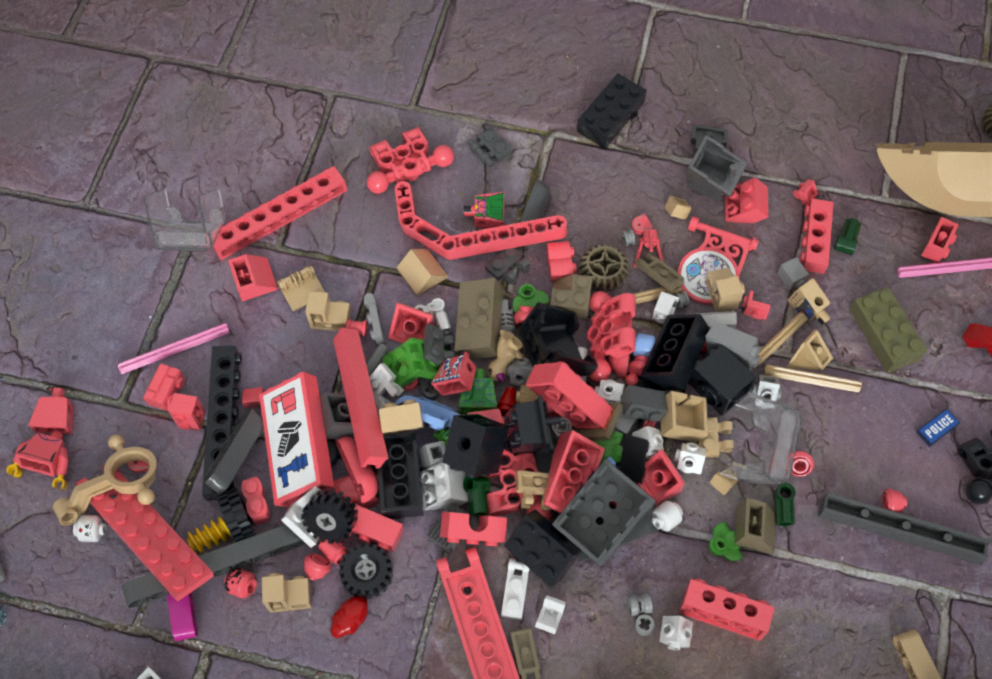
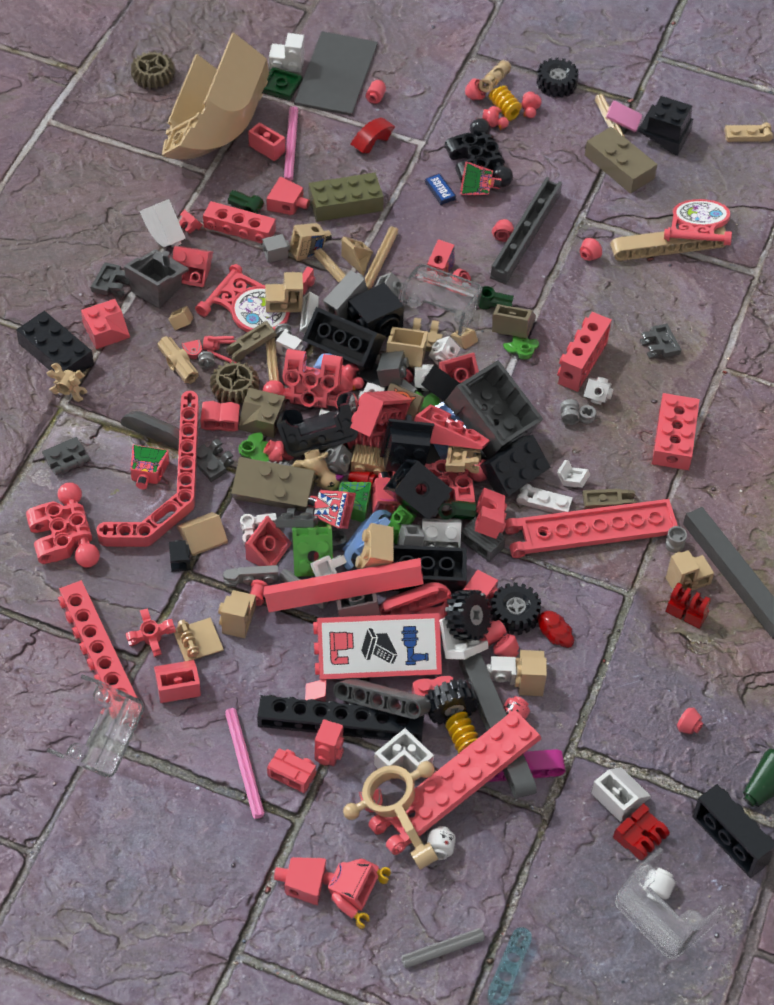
camera: 85 degrees left, 10 degrees down
none -> tan pin [47,363,87,402]
none -> coral slope [81,299,130,349]
none -> coral pin [126,608,176,657]
none -> white brick [140,199,186,248]
none -> tan piece [157,336,199,384]
none -> black window [169,540,191,572]
none -> coral torso [266,177,310,215]
none -> white brick [374,728,434,780]
none -> coral torso [427,239,455,285]
none -> torso [460,161,501,195]
none -> white brick [486,656,516,685]
none -> coral cone [580,238,602,261]

